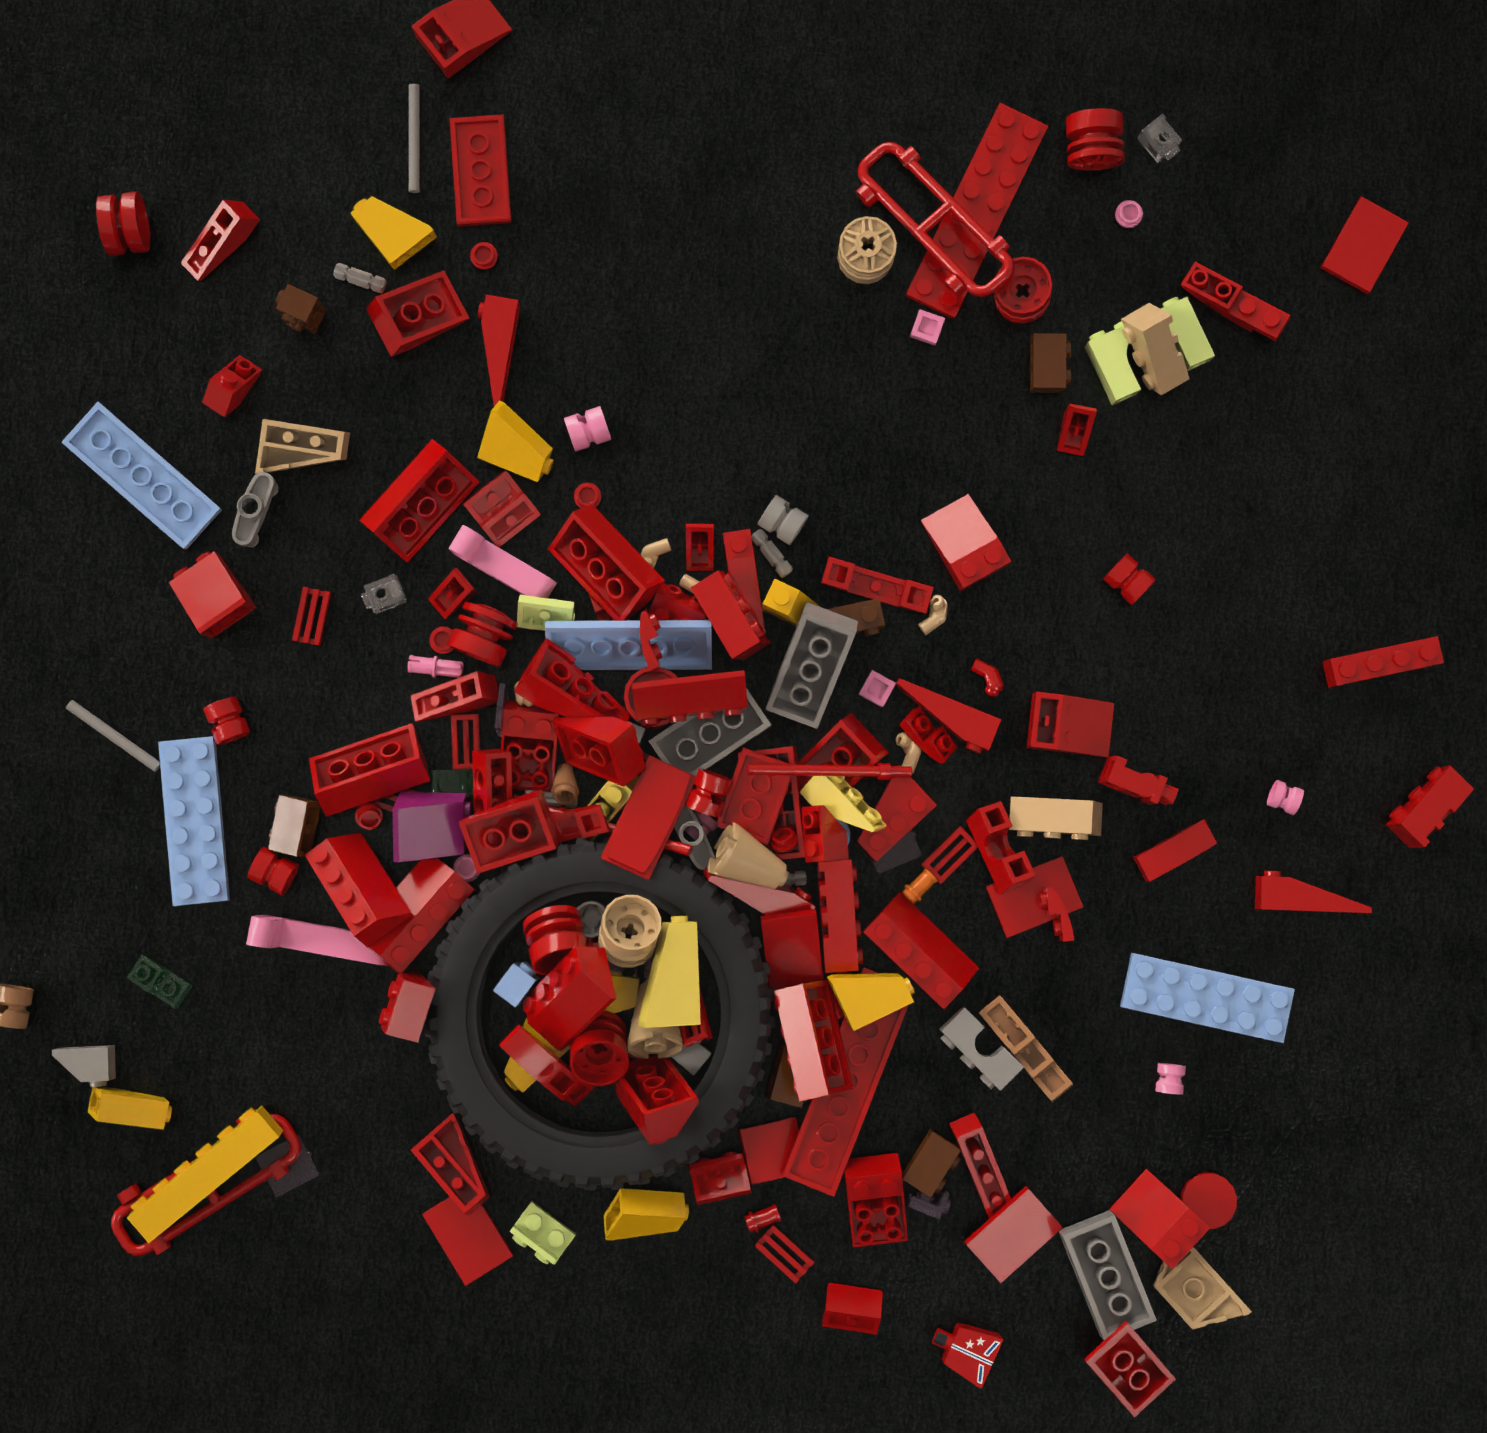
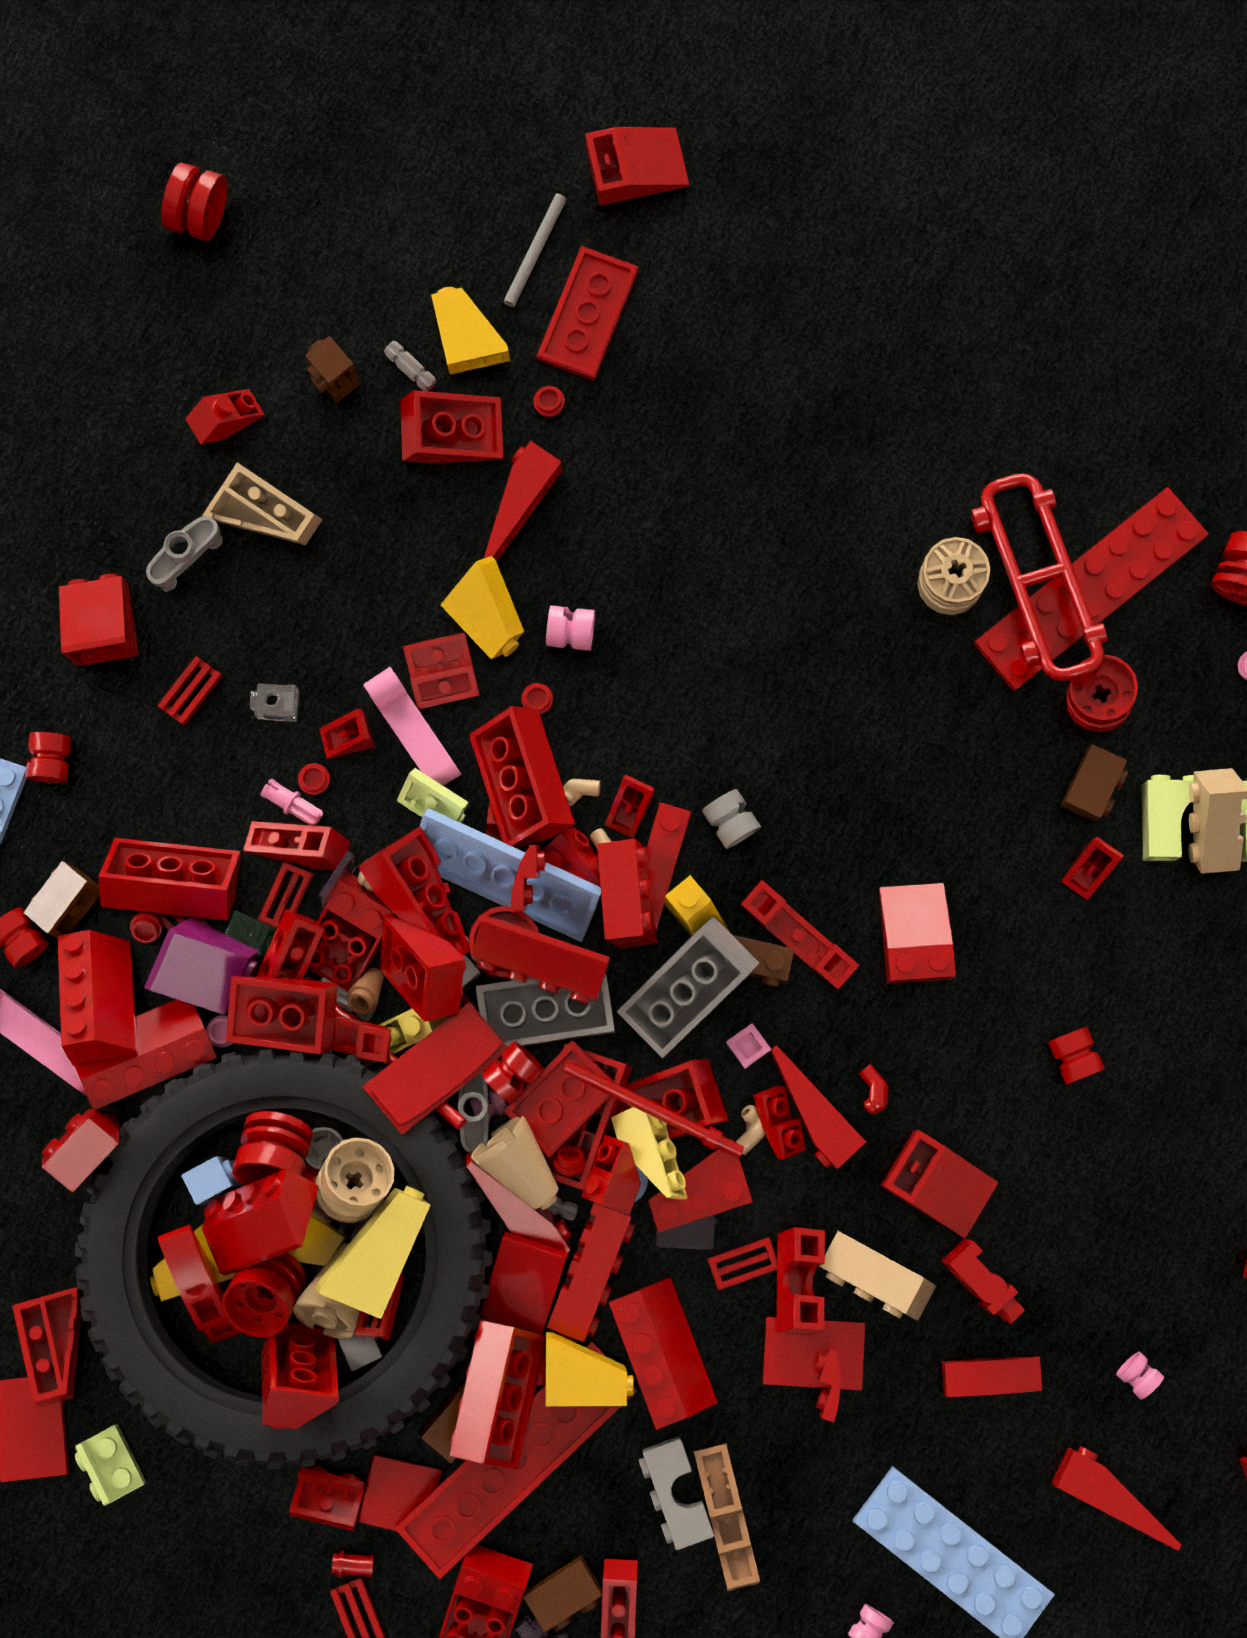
camera: 35 degrees right, 5 degrees down
light blue plate [62,402,222,550] -> none
red slope [181,200,260,281] -> none
red slope [359,439,480,563] -> none
red wheel [447,602,518,667] -> none
yellow slope [604,1189,689,1240] -> none
light grey axle [751,529,792,578] -> none
orange pin [902,869,937,904] -> none
bright pink tile [910,309,945,345] -> none
tan arm [918,595,948,635] -> none

